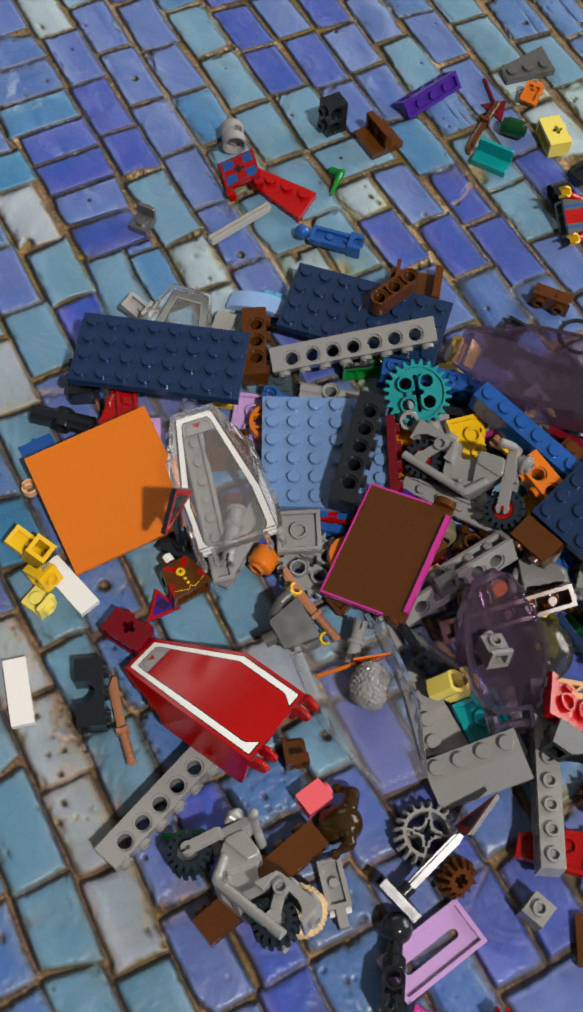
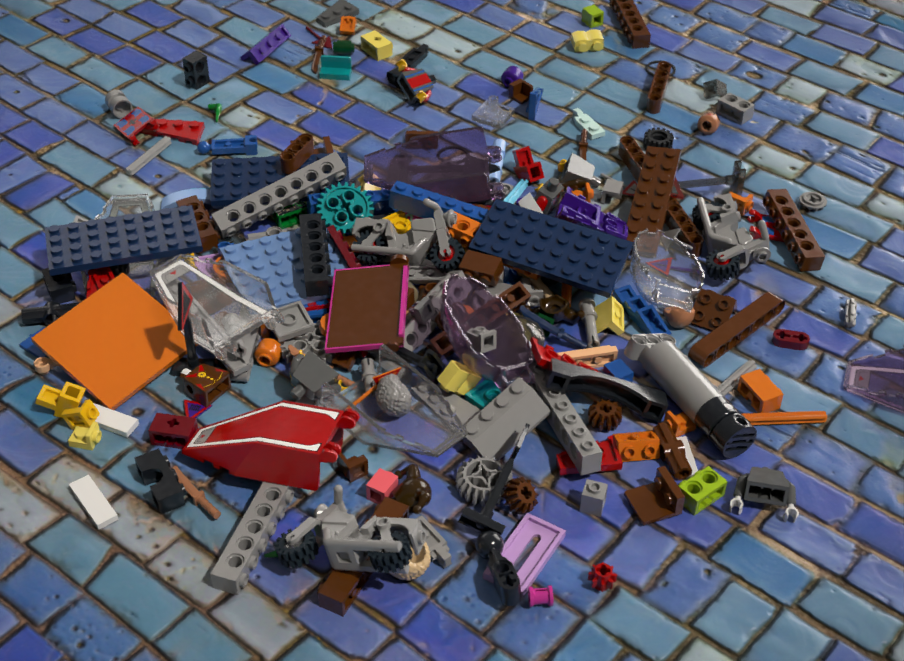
camera: 20 degrees left, 20 degrees down
flat silver bracket [129,202,157,237] -> none
reddish brown bracket [353,110,403,160] -> none
light grey bush [399,410,419,430] -> none

